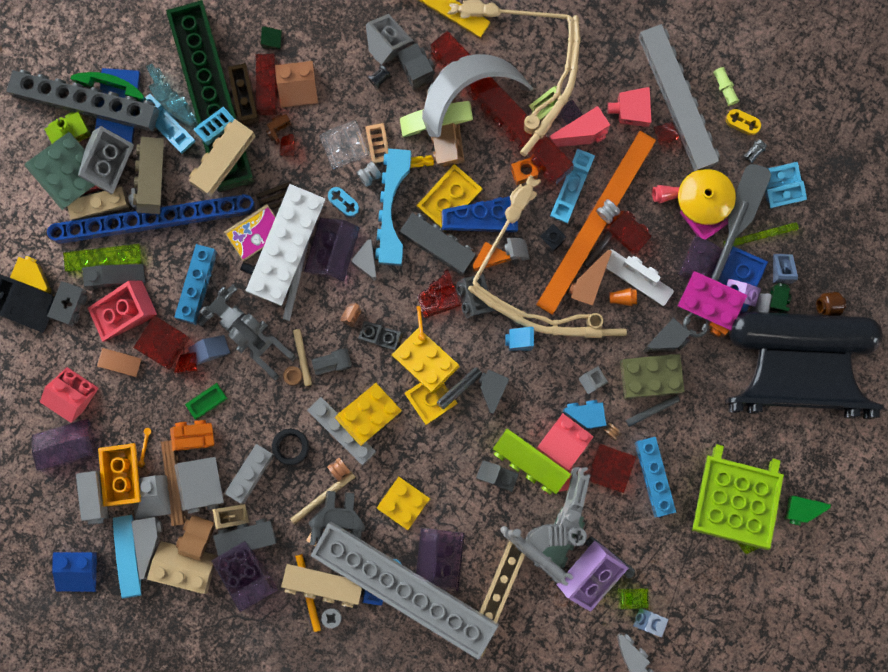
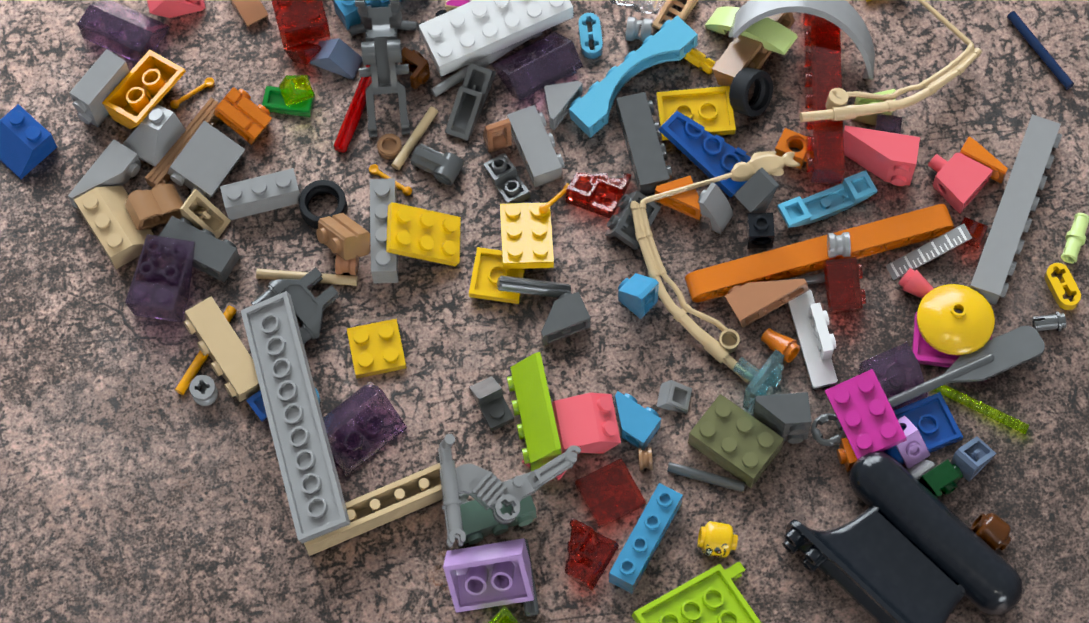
camera: 45 degrees right, 15 degrees down
medium azure slope [113,515,142,599] -> none
medium azure slope [765,162,807,208] -> none
none -> clear neon green slope [279,75,315,105]
none -> medium nougat brick [316,213,370,261]
none -> red axle [334,65,372,153]
none -> light orange hinge [369,164,412,196]
none -> reddish brown bracket [400,47,430,90]
none -> dark grey slope [445,63,496,141]
none -> light grey brick [507,105,565,188]
none -> clear red slope [565,518,619,591]
none -> yellow head [697,521,738,558]
none -> black tyre [729,67,773,117]
none -> clear light blue plate [733,349,785,412]
none -> dark grey slope [734,168,779,213]
none -> light grey sticker [885,224,972,280]
none -> orange slope [960,136,1008,183]

